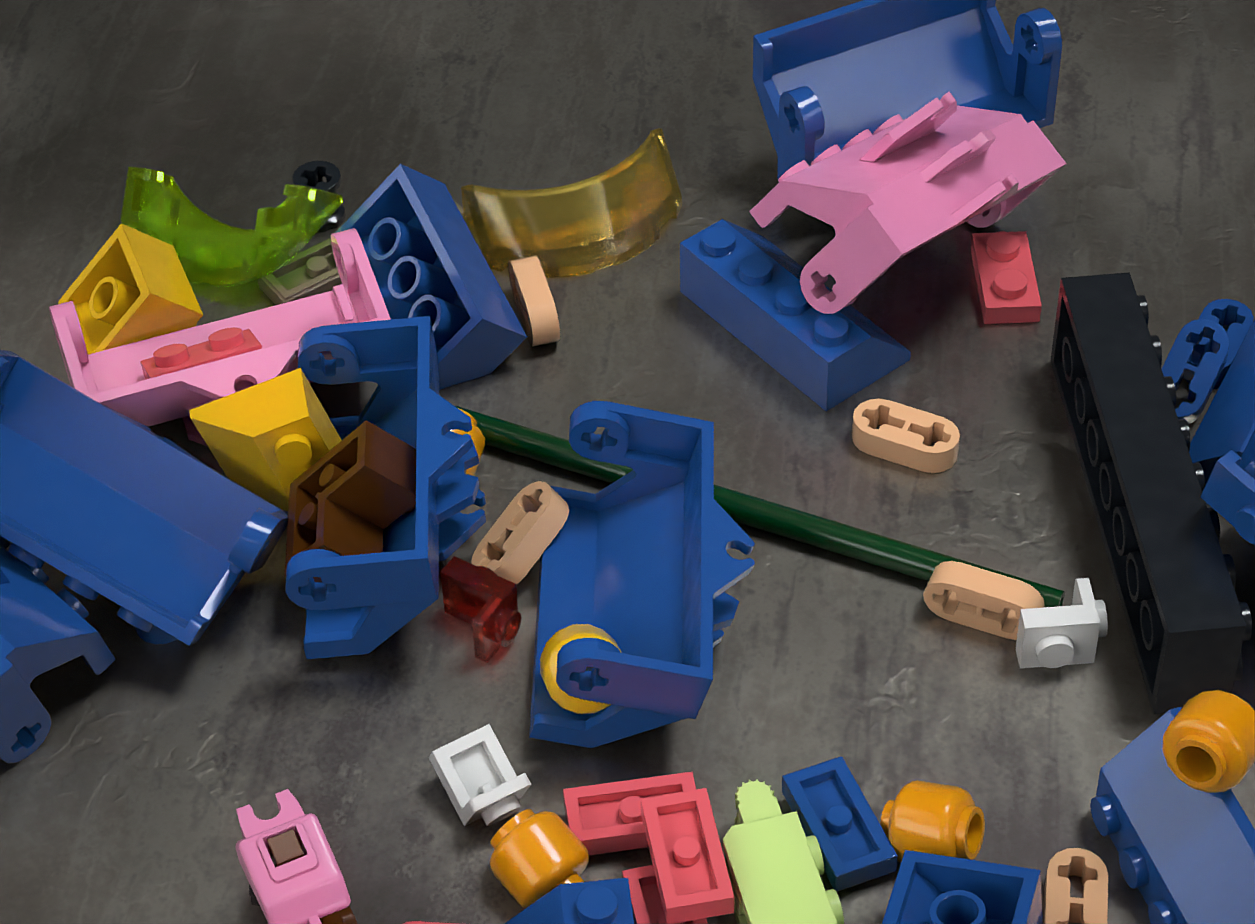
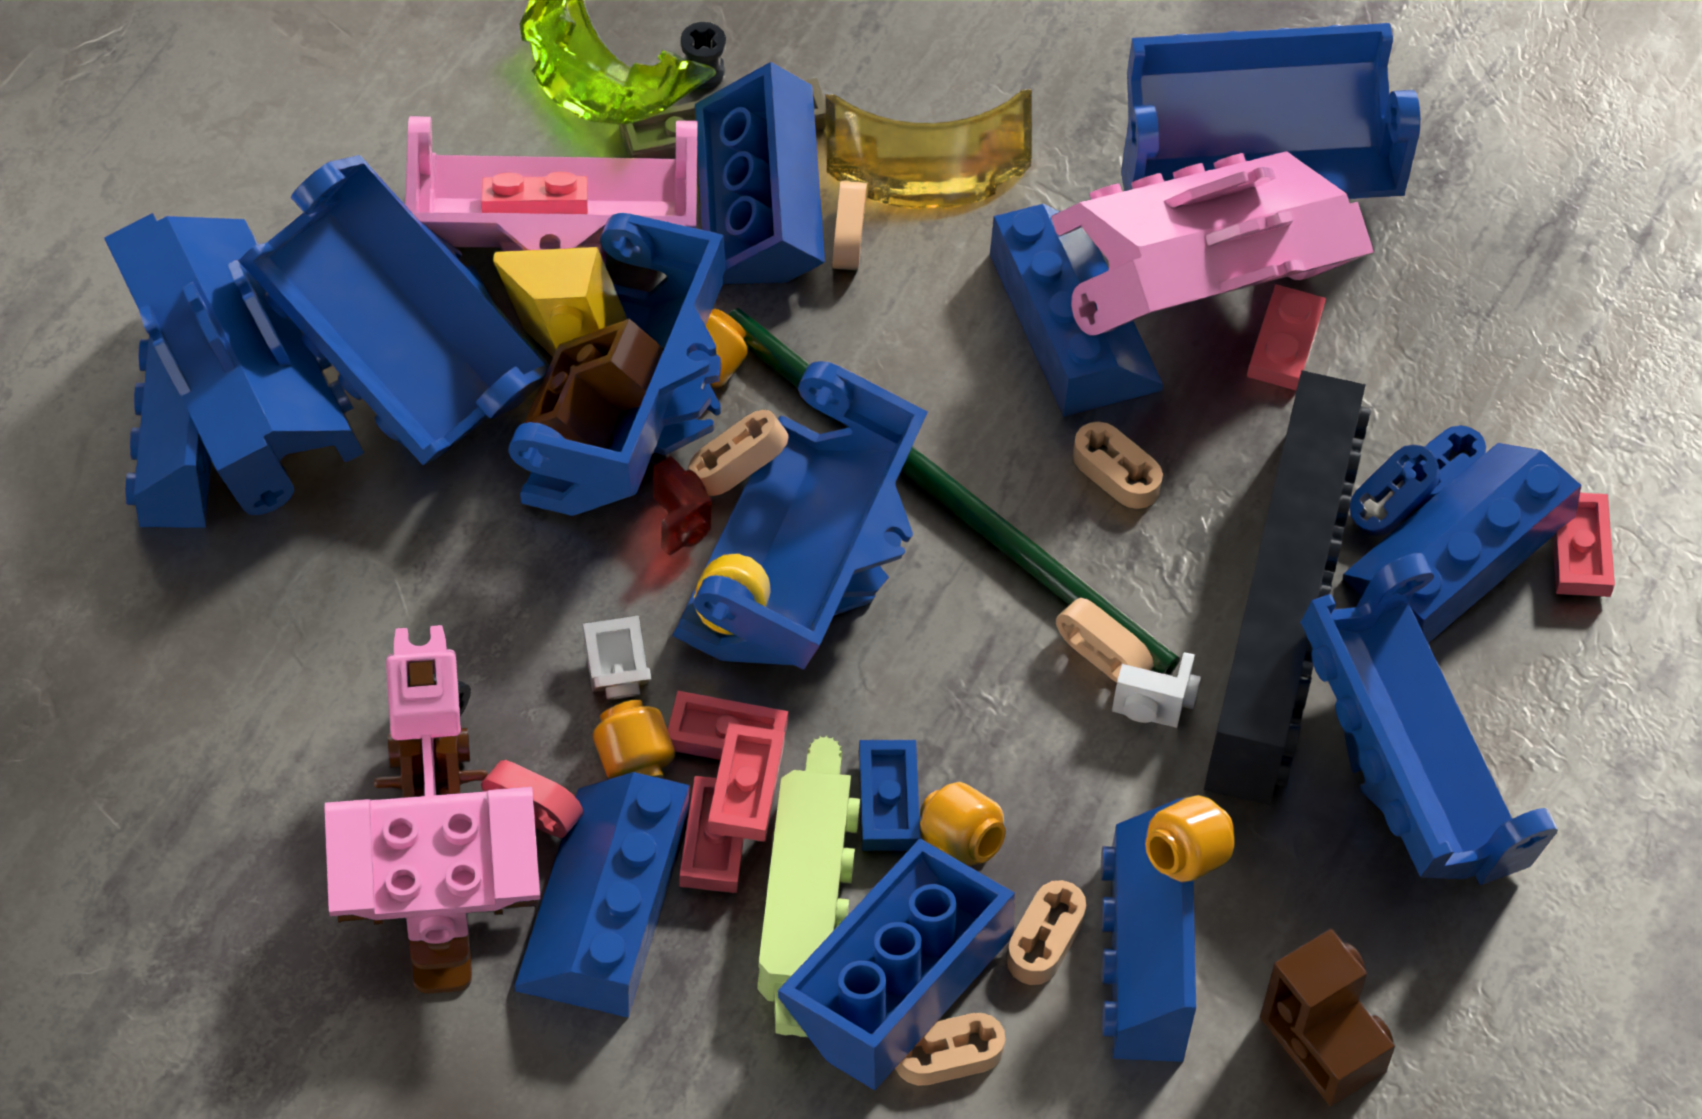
camera: 15 degrees right, 10 degrees up
yellow slope [58,223,203,355] -> none

